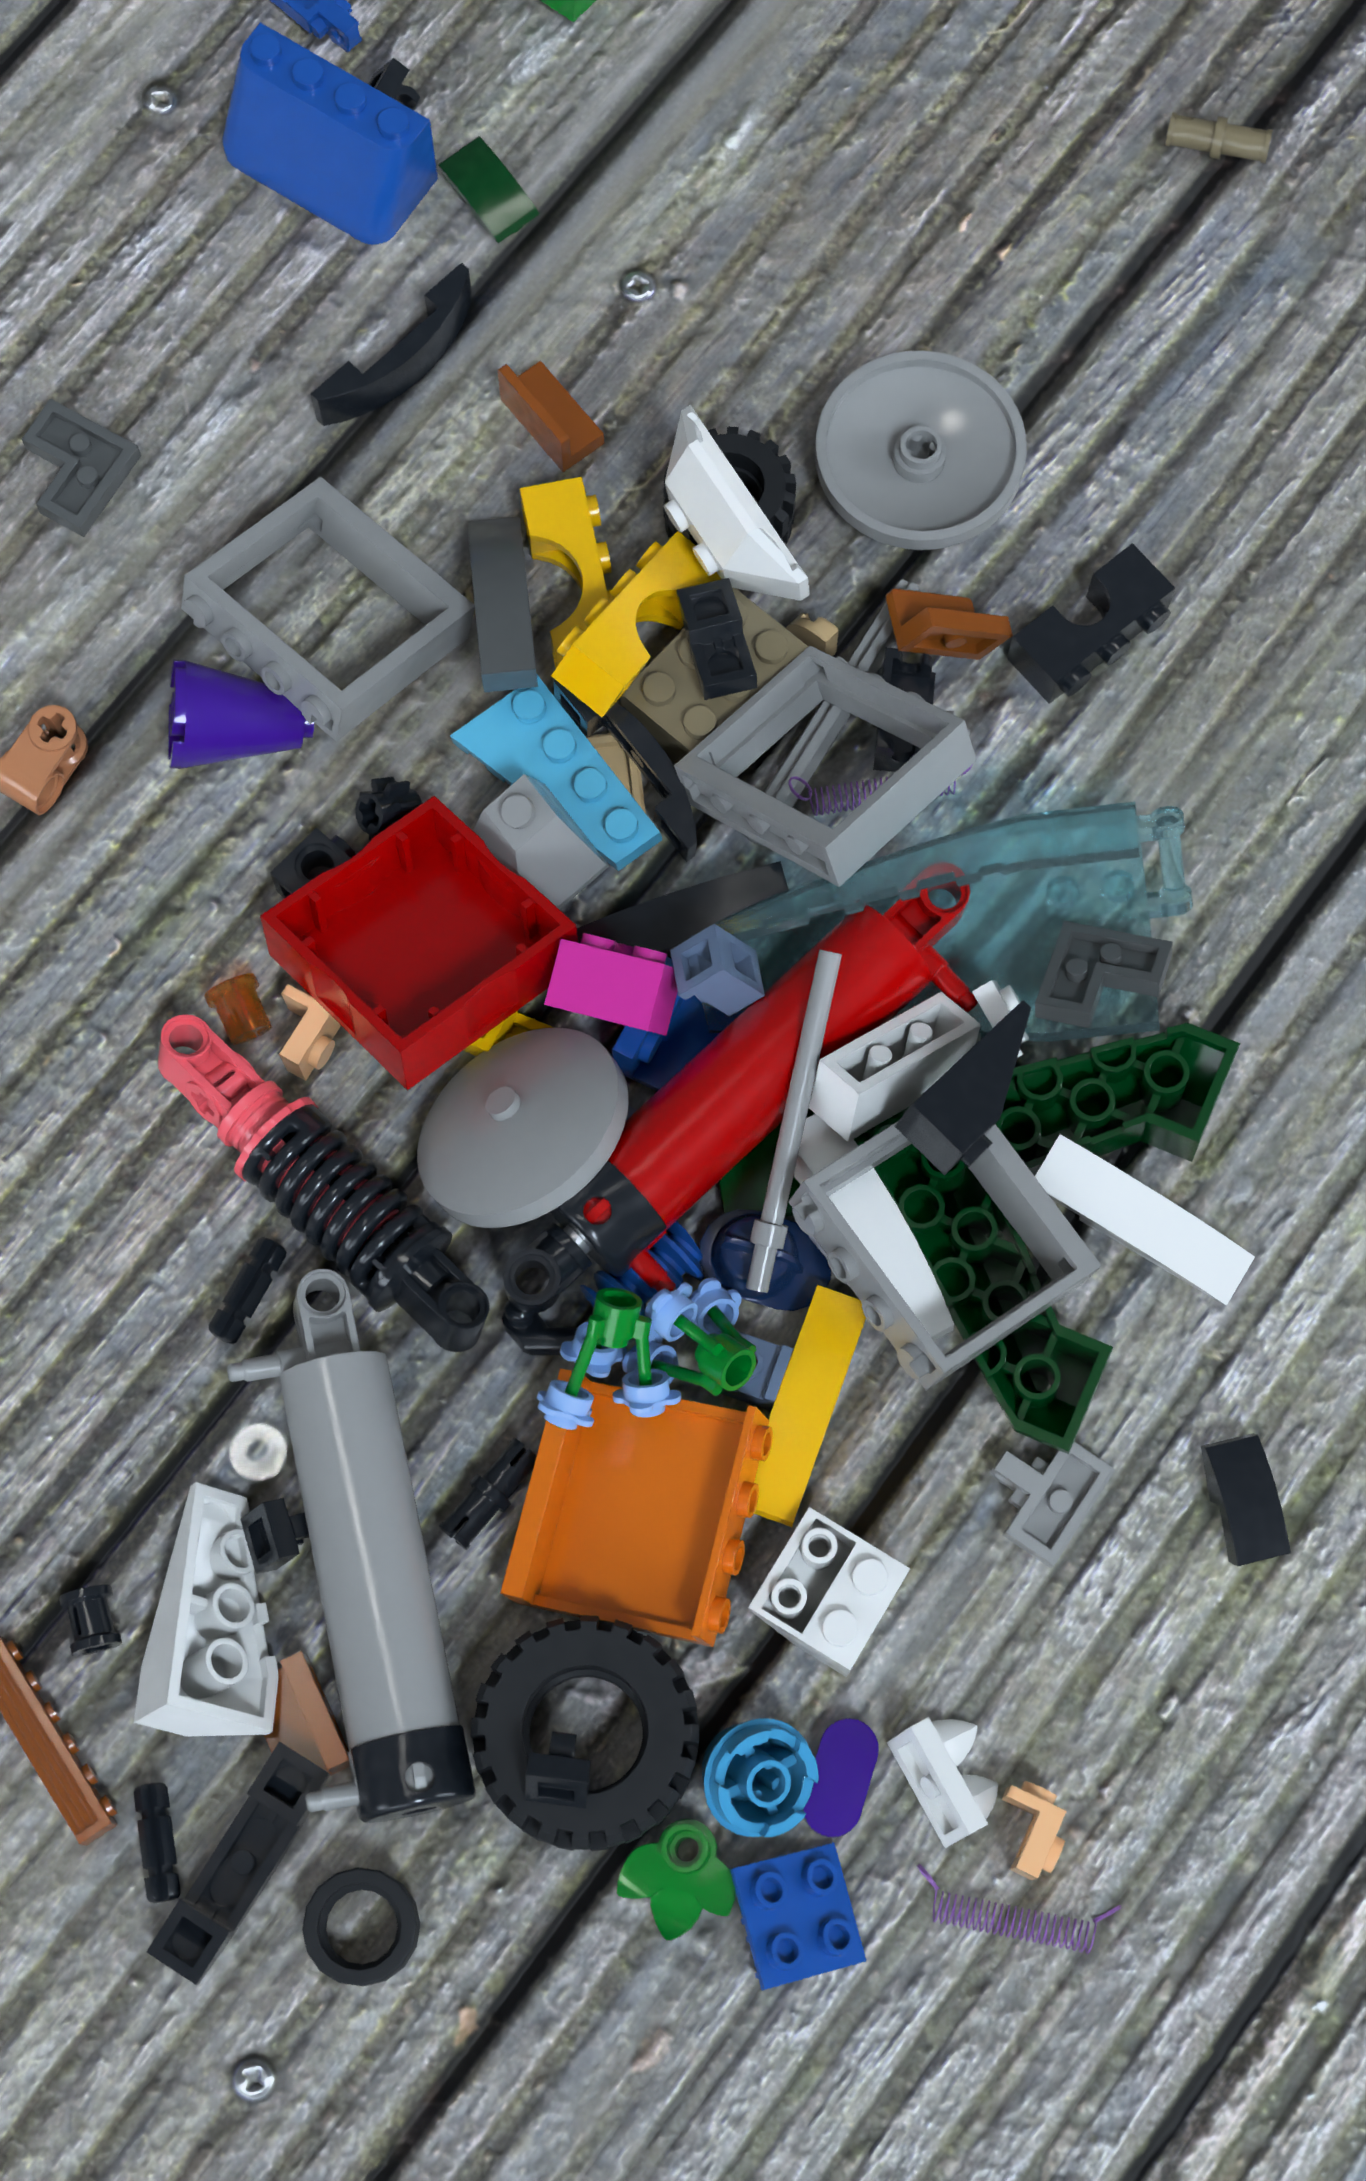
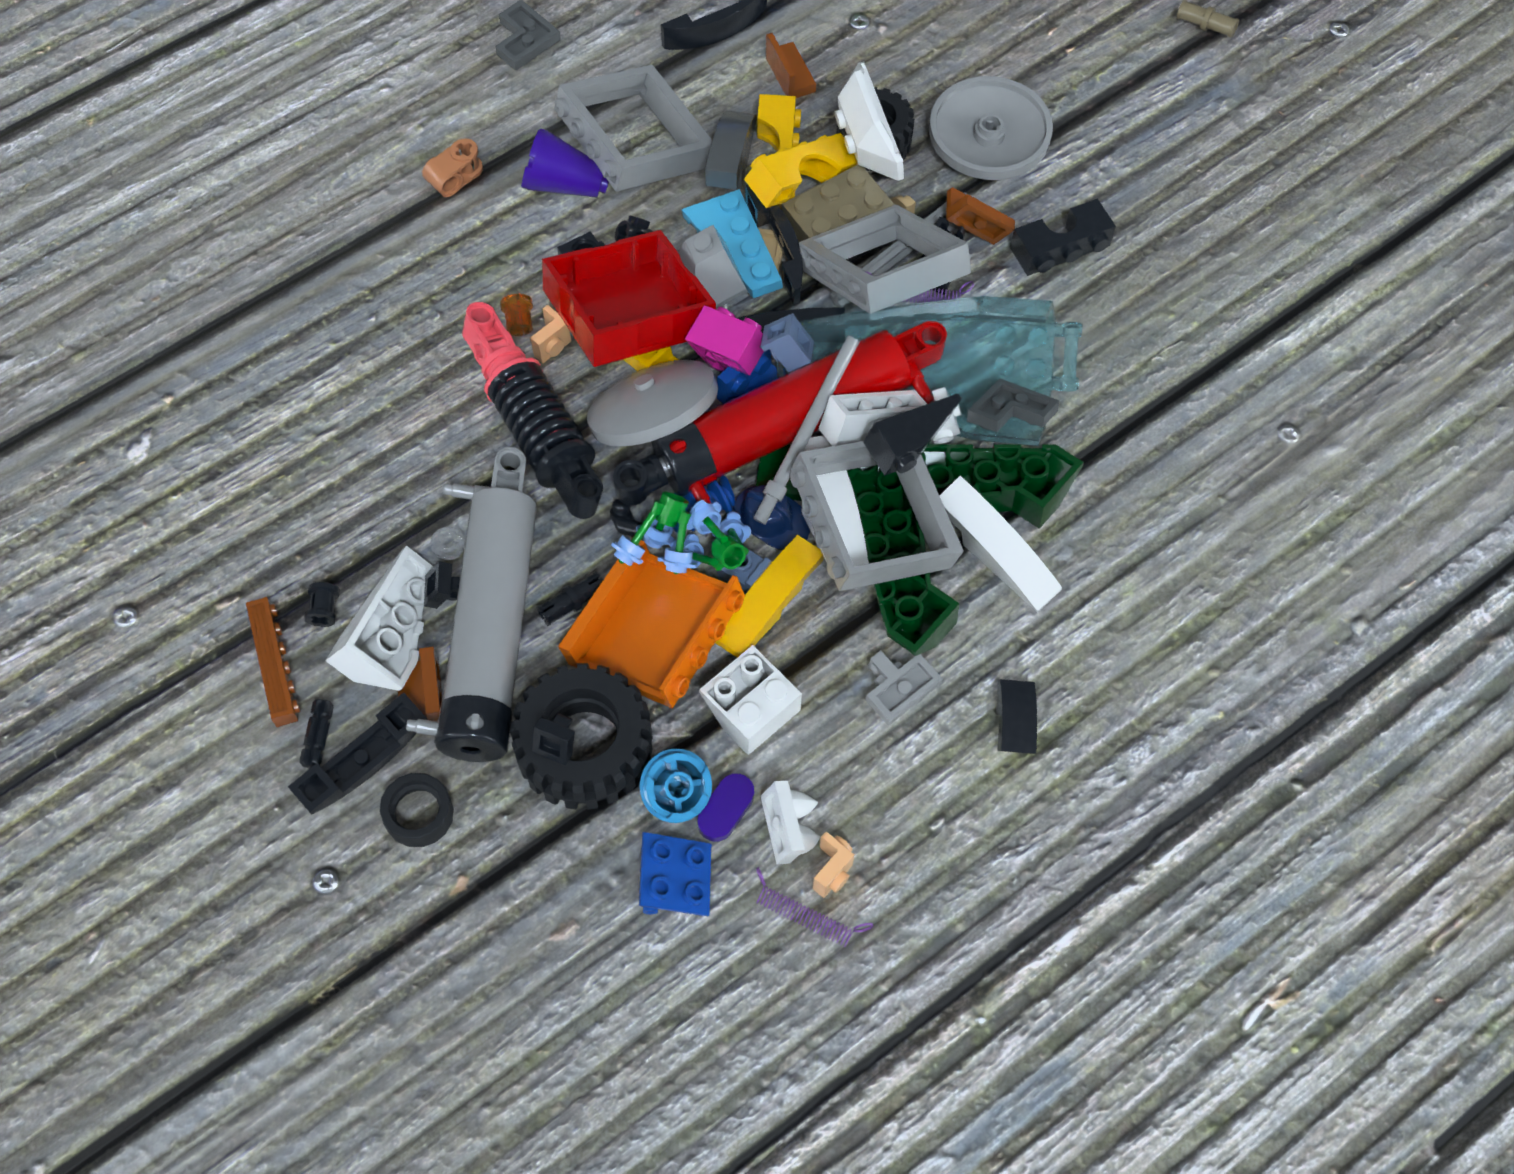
camera: 15 degrees right, 10 degrees down
black axle [209,1237,287,1344] -> none
green plate [617,1819,736,1941] -> none
black slope [676,578,758,700] -> none

